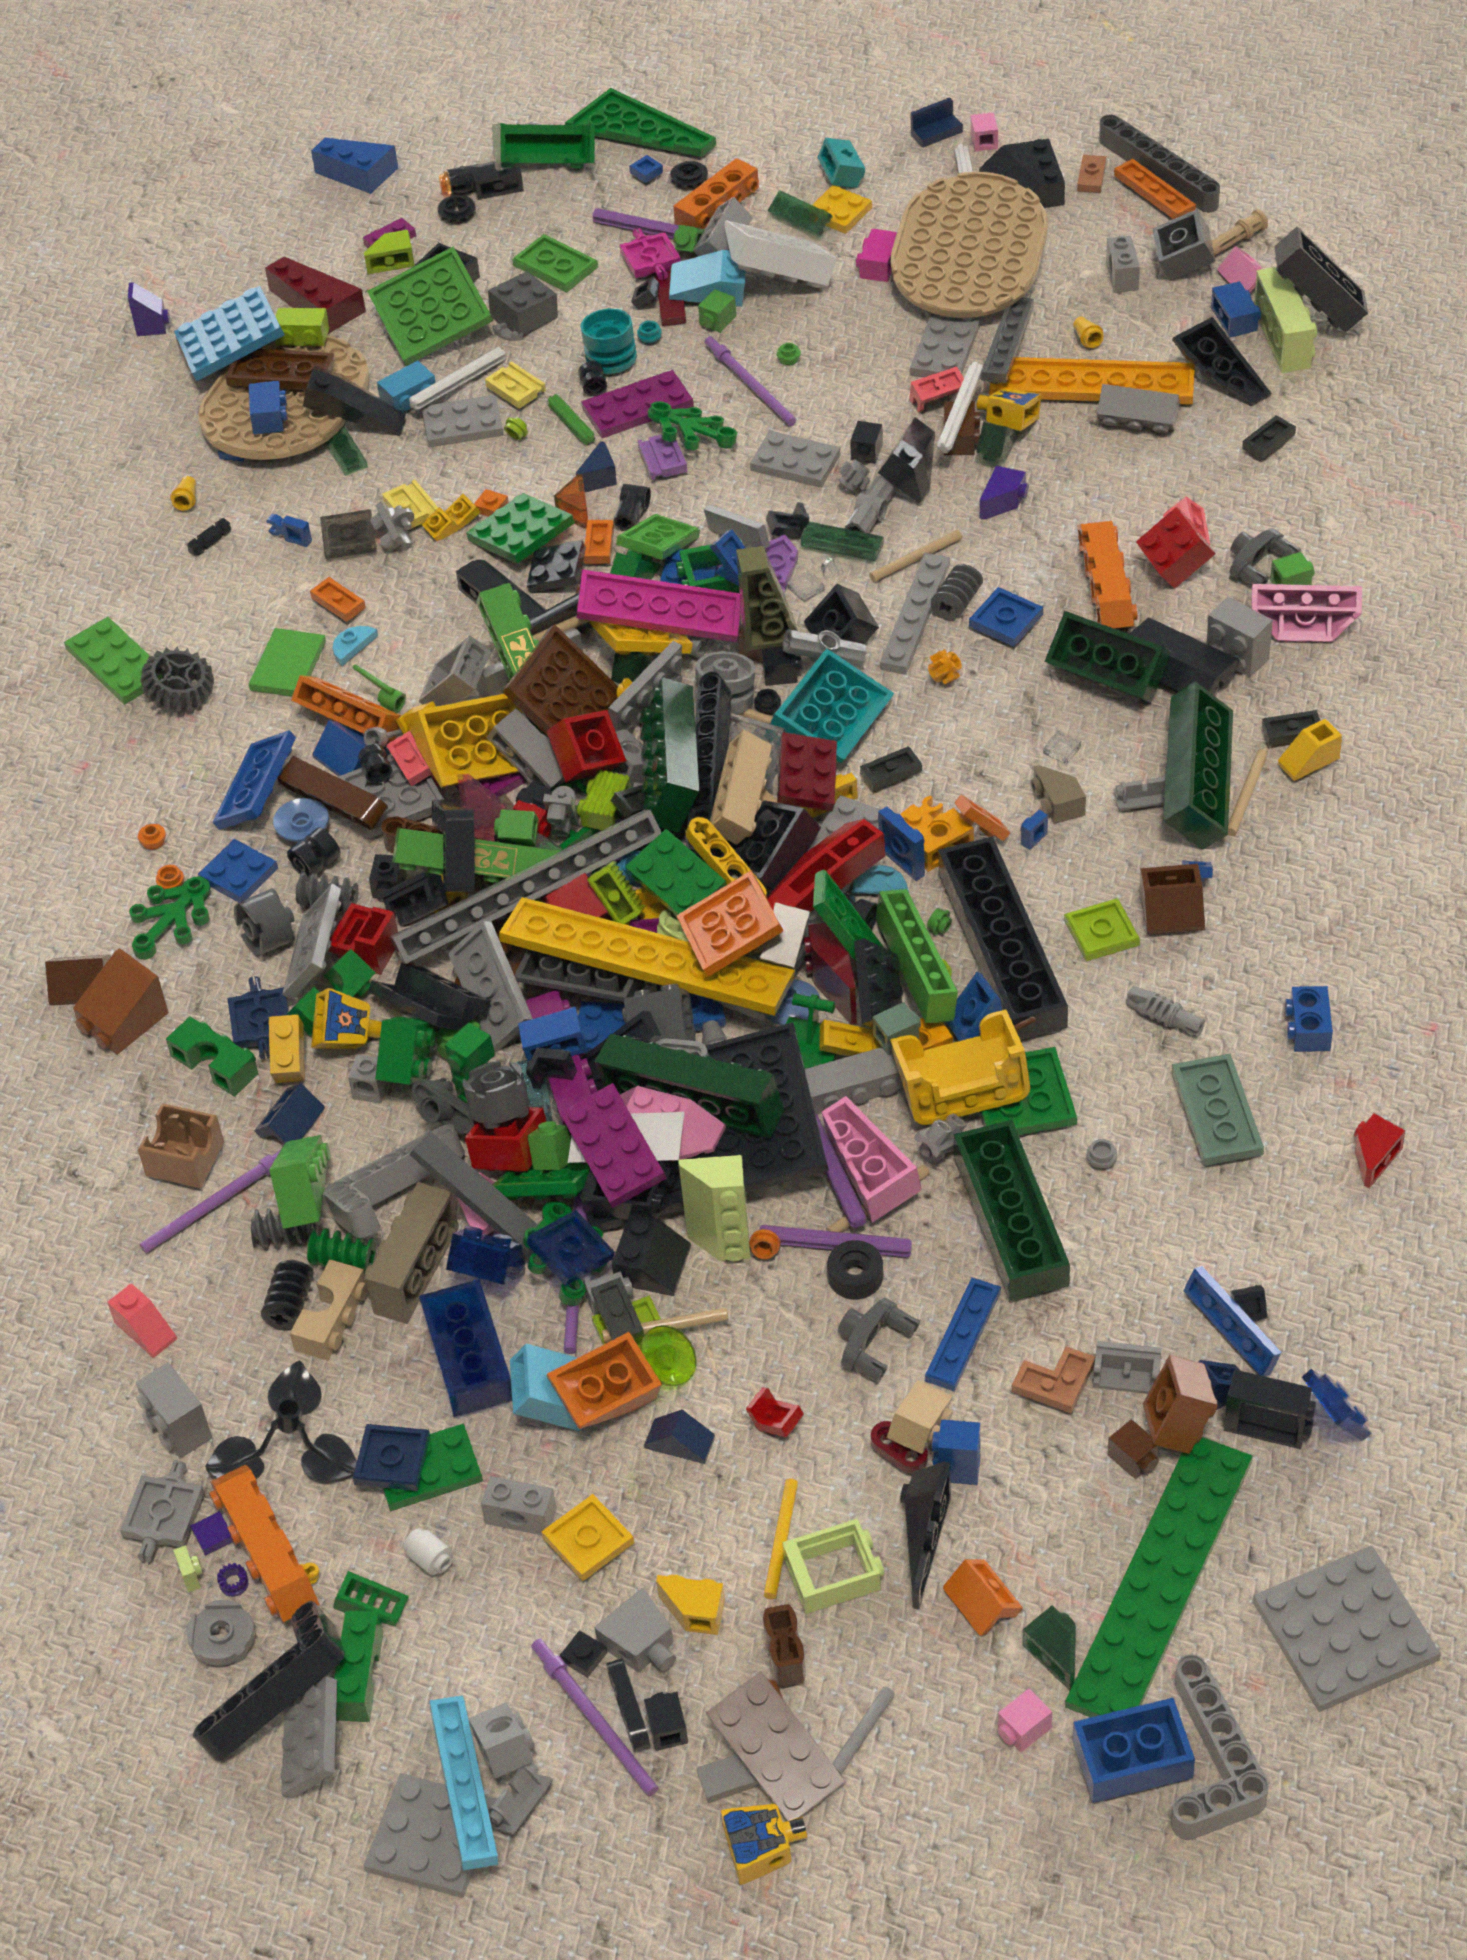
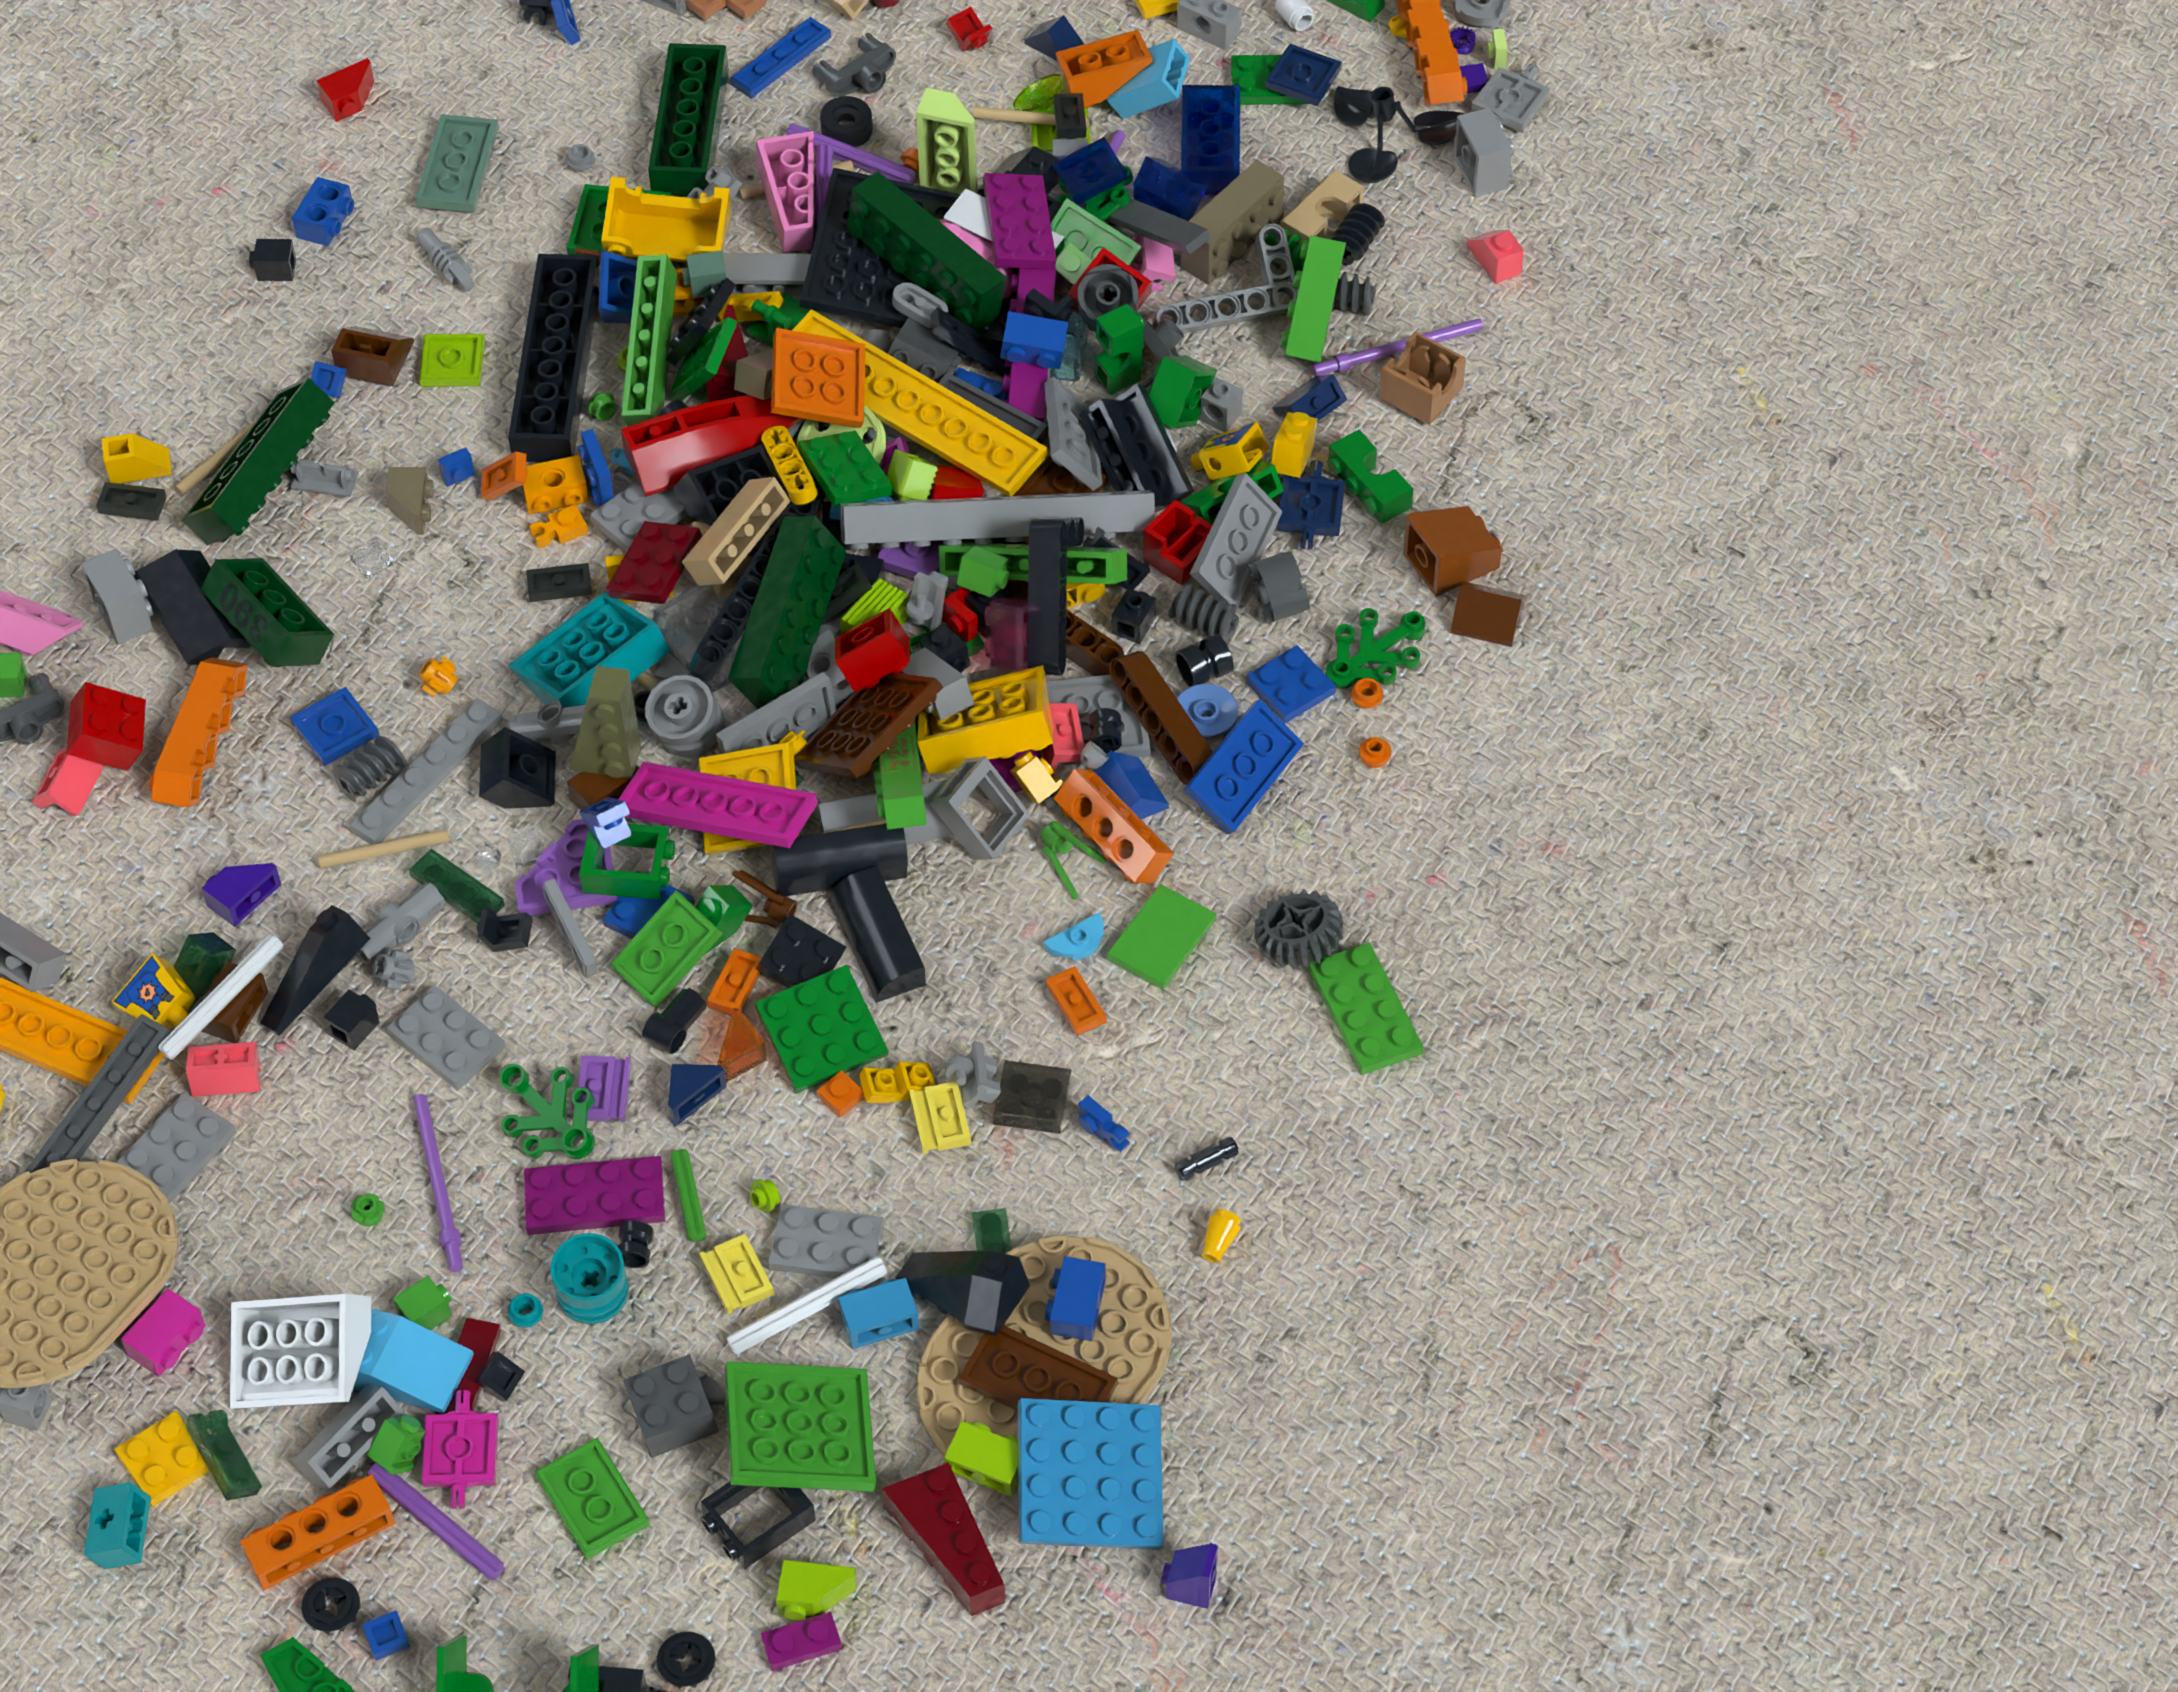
camera: 165 degrees left, 5 degrees up
none -> black brick [249,239,297,281]

